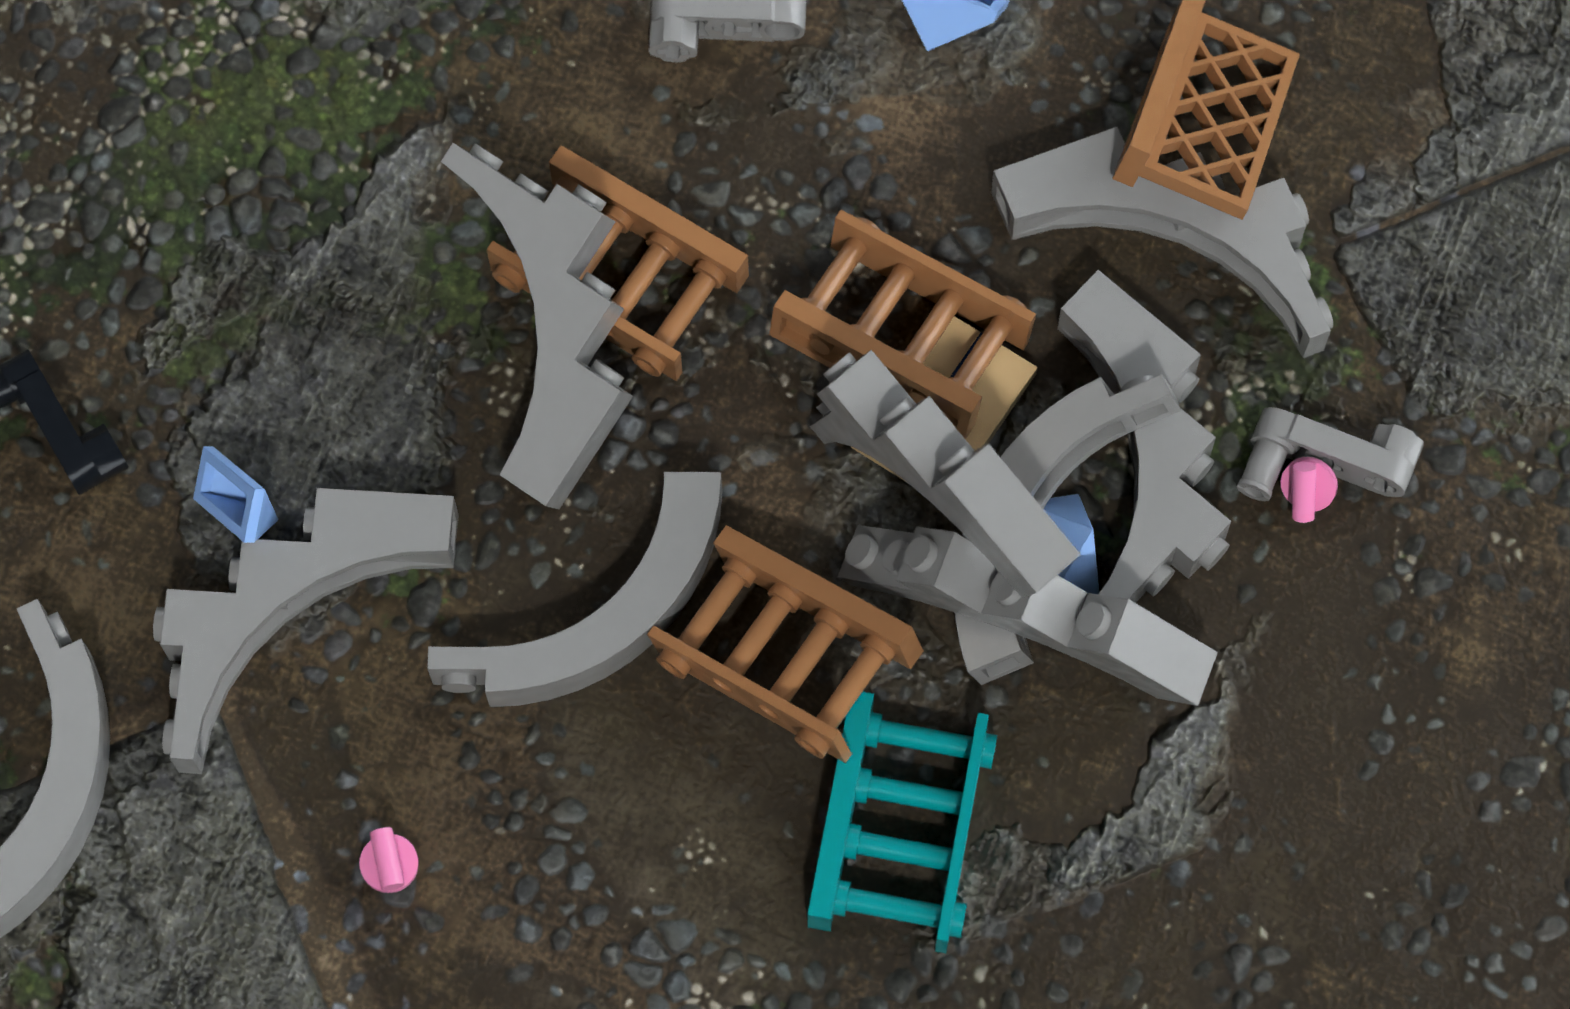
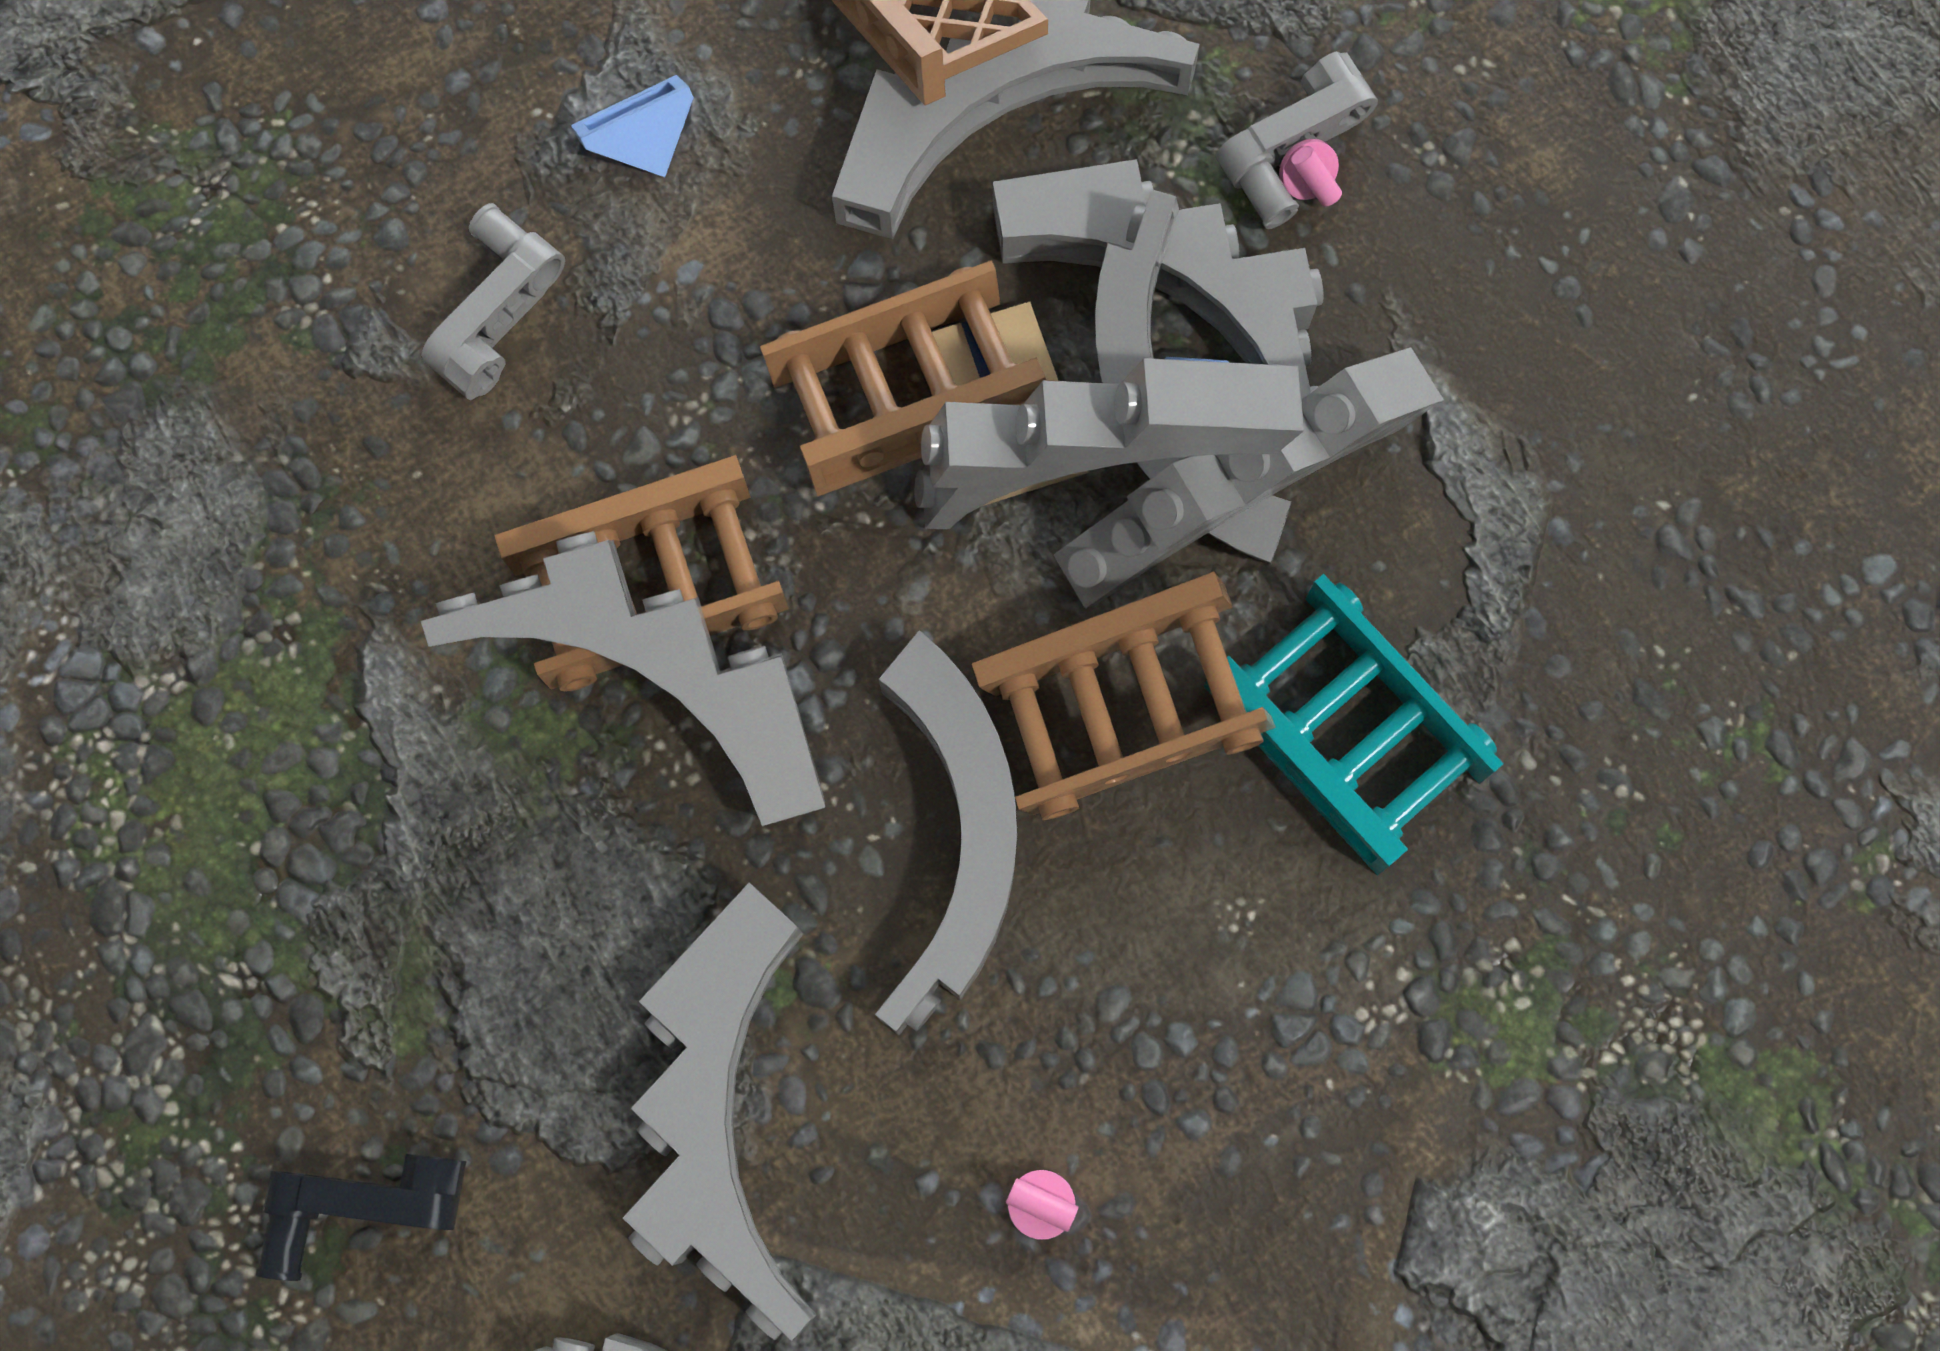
camera: 50 degrees left, 5 degrees up
light blue slope [193,446,278,543] -> none

